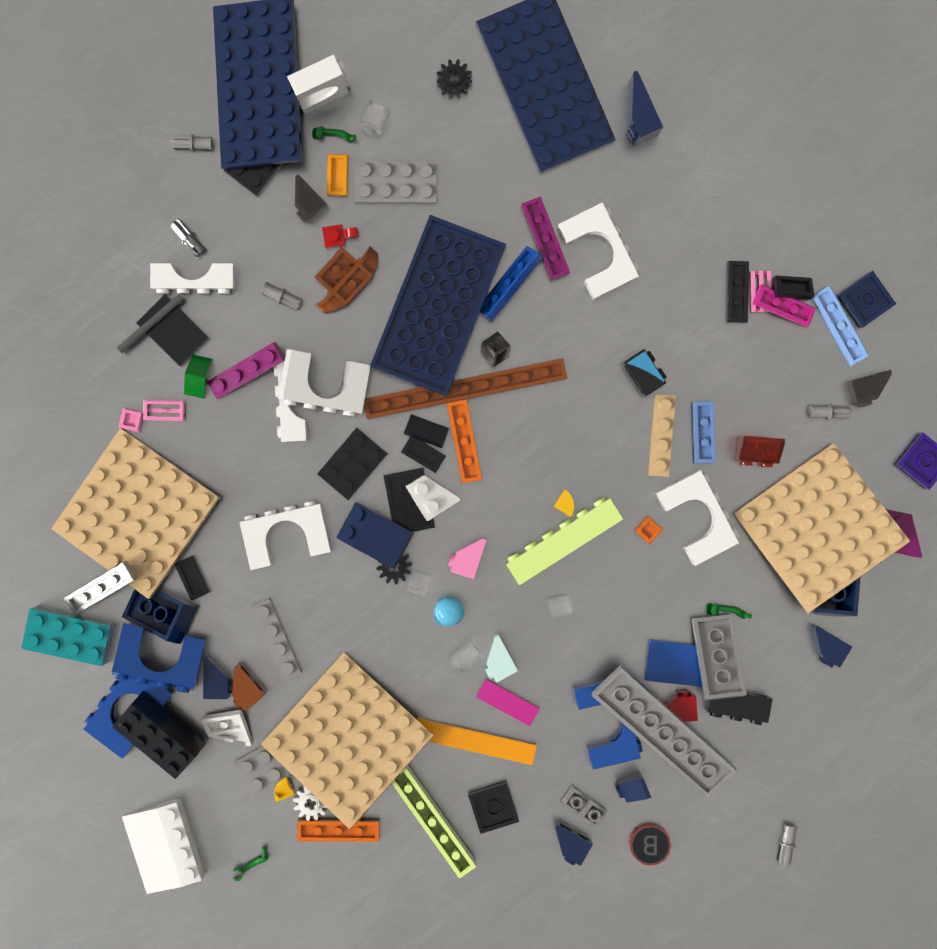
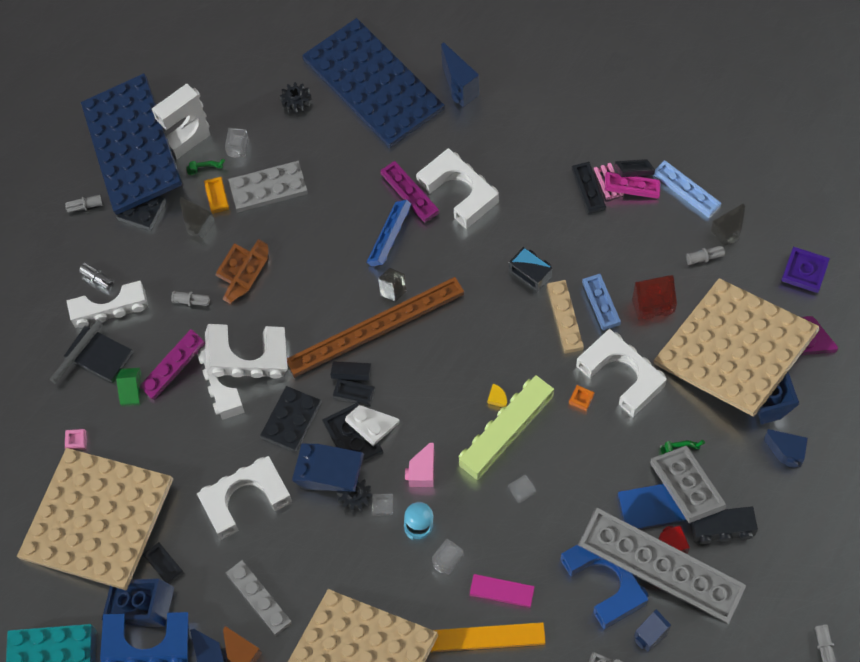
camera: 10 degrees left, 25 degrees down
plate [64,560,137,616] -> none
bright pink tile [143,400,185,421] -> none
red plate [322,224,359,249] -> none
dark blue plate [370,215,506,397] -> none
orange plate [447,399,482,483] -> none
light aqua slope [485,633,518,683] -> none
dark blue plate [838,271,896,328] -> none

